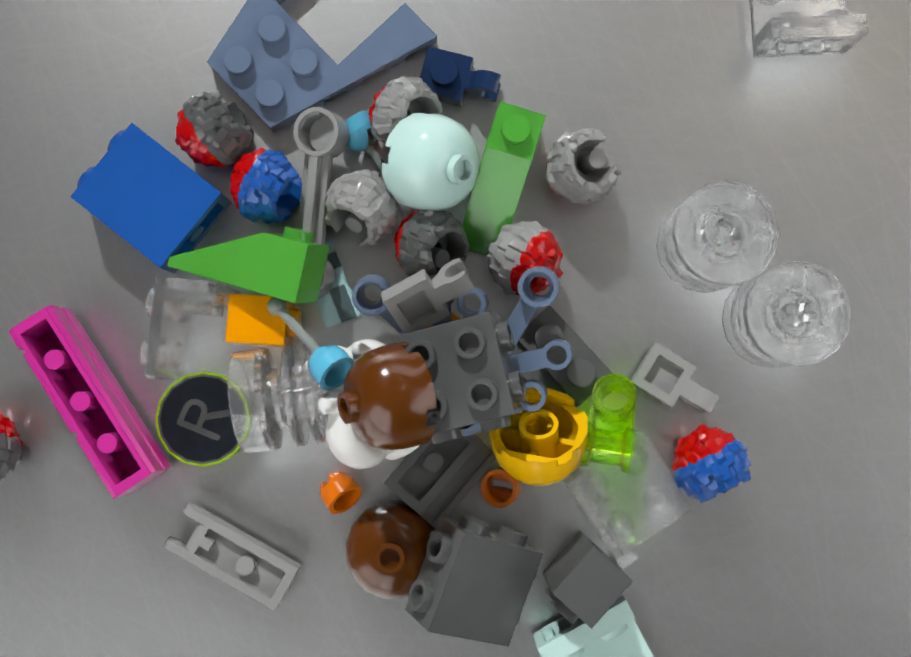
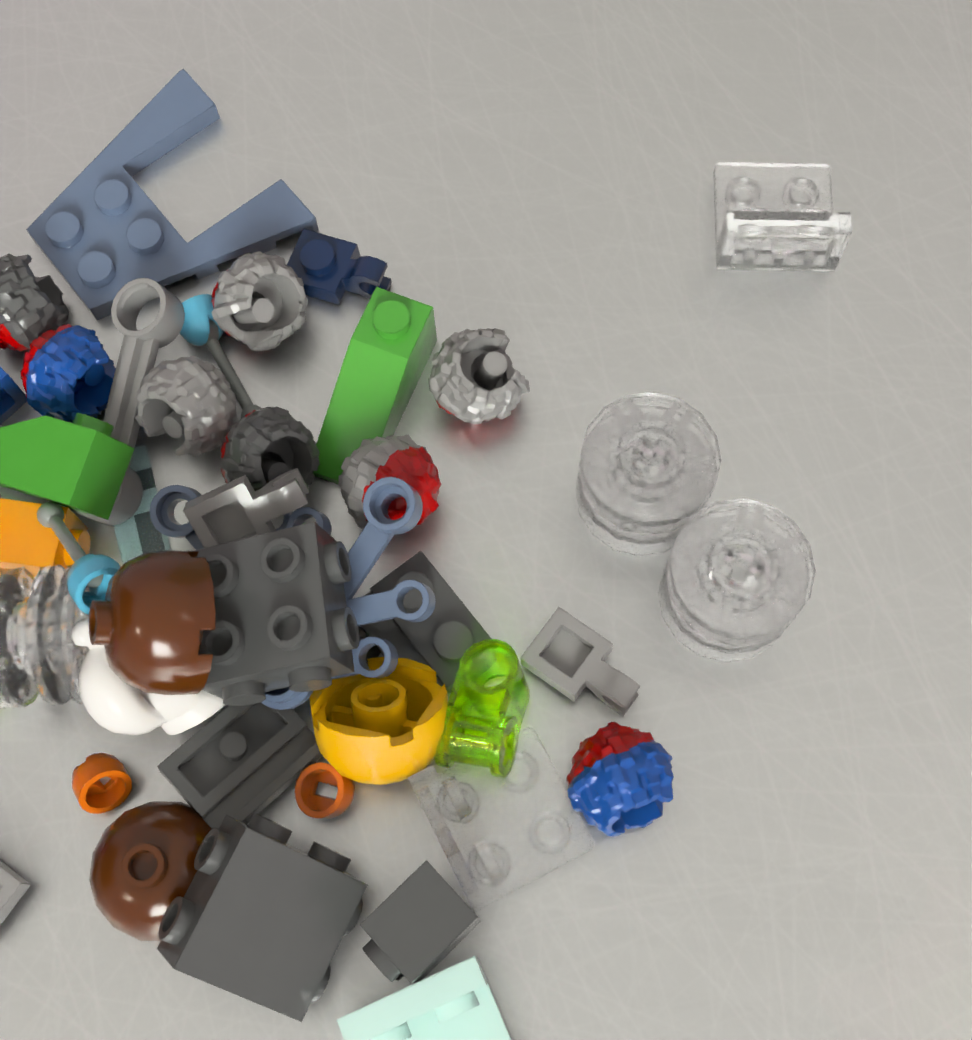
camera: 10 degrees right, 15 degrees down
light aqua cylinder [382,113,480,212] -> none

